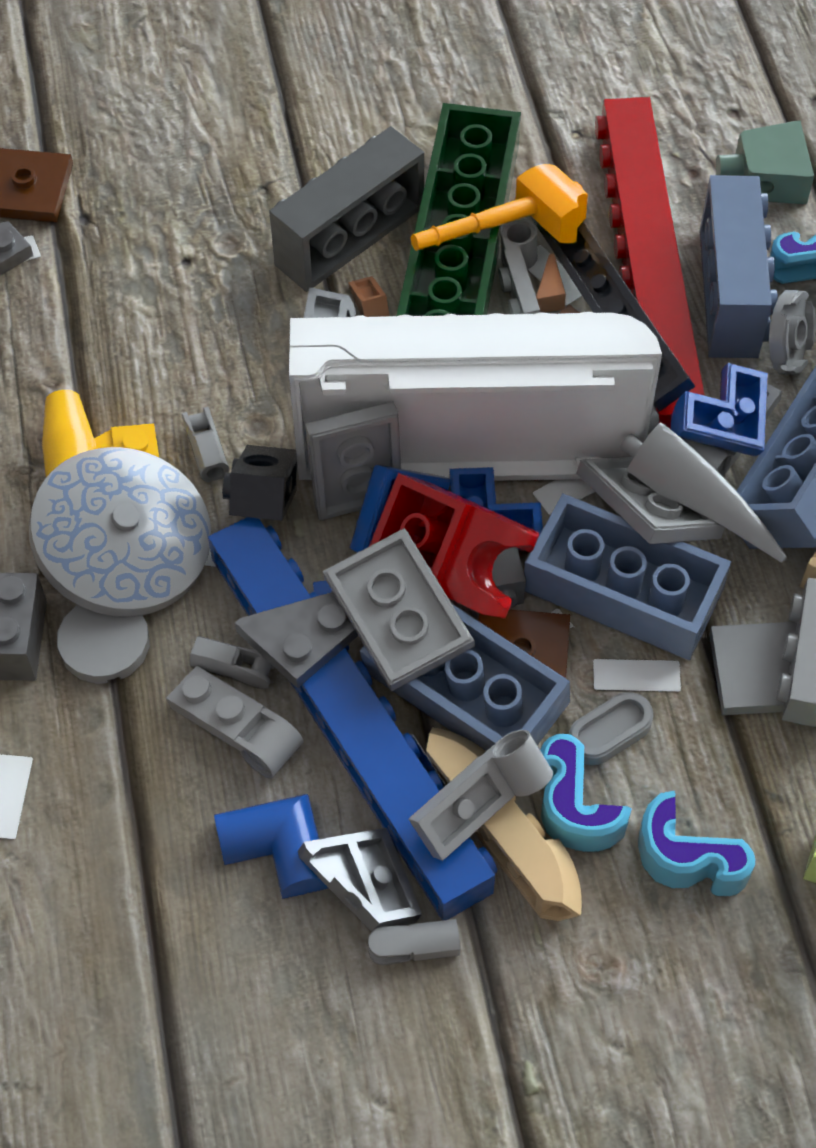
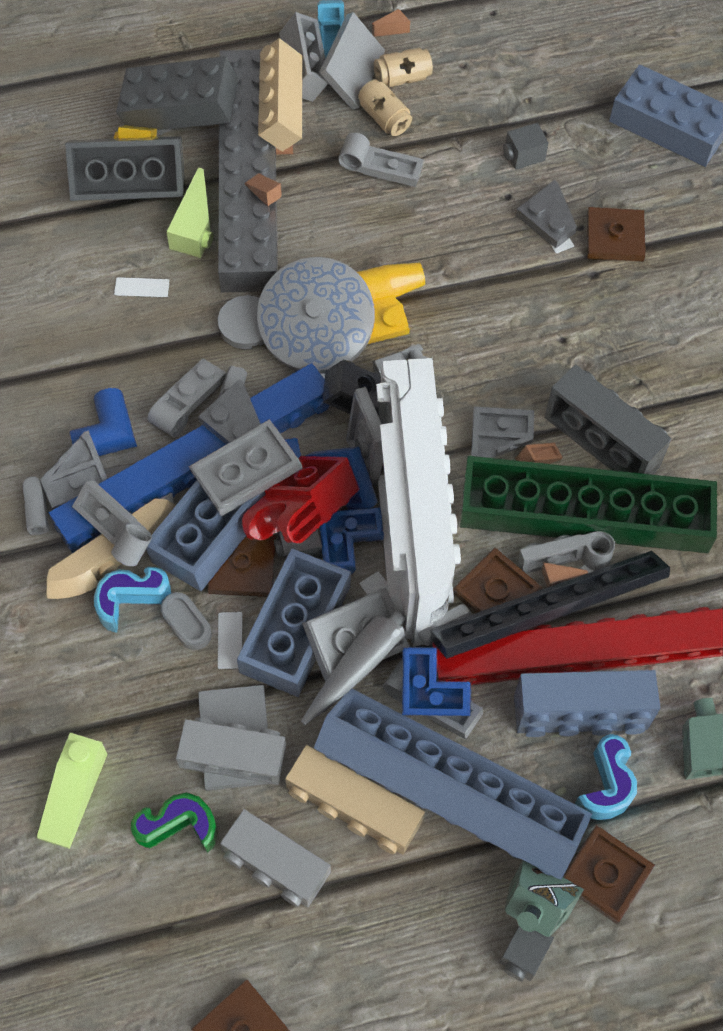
camera: 85 degrees right, 5 degrees up
light orange piece [410,164,588,251] -> none
medium azure animal [638,790,755,896] -> none
light grey tile [769,290,816,375] -> none

